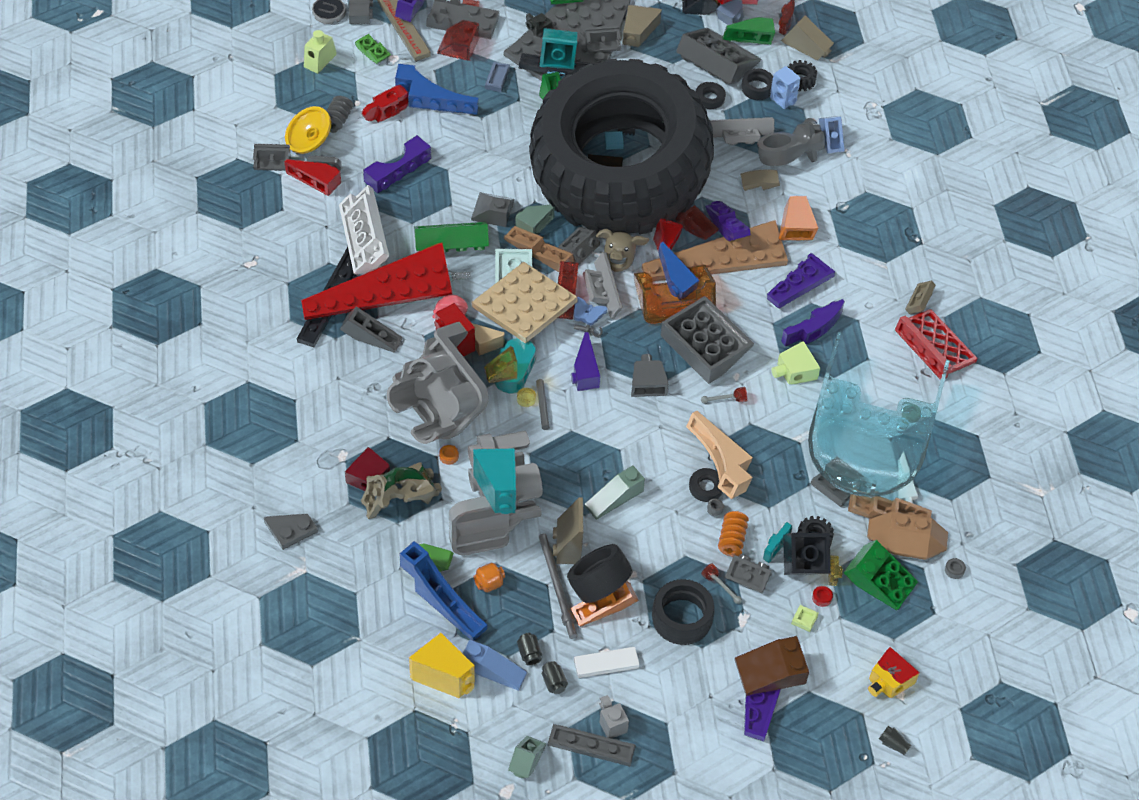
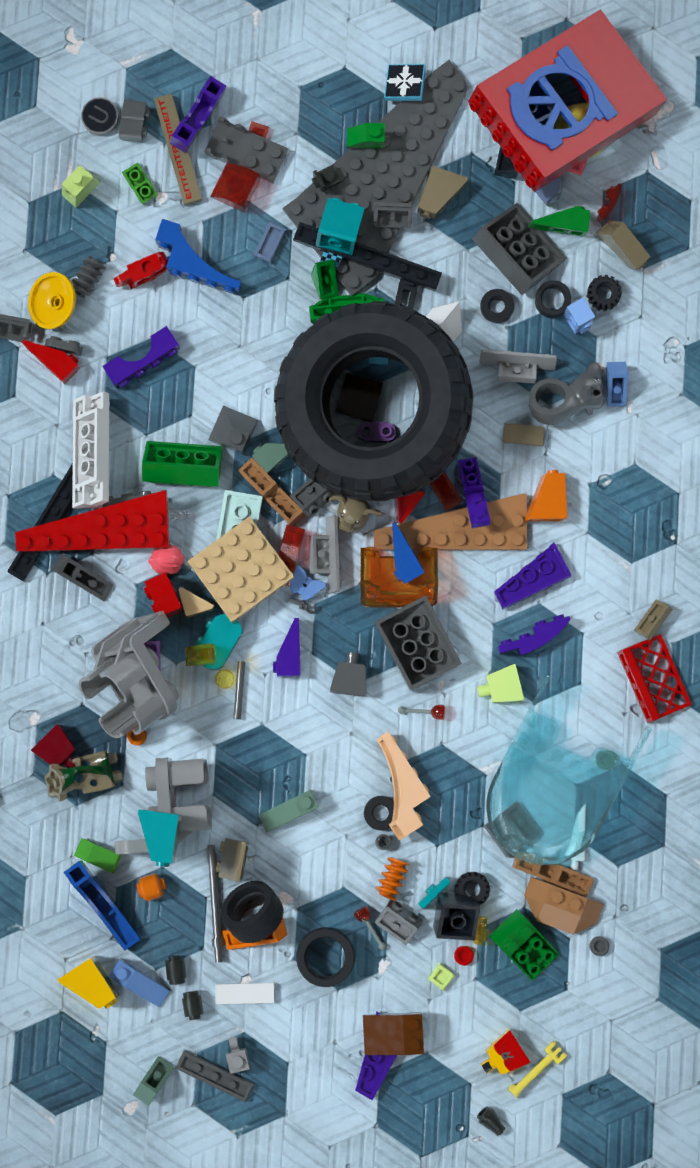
camera: 15 degrees right, 30 degrees up
none -> light yellow hinge [508,1041,567,1098]

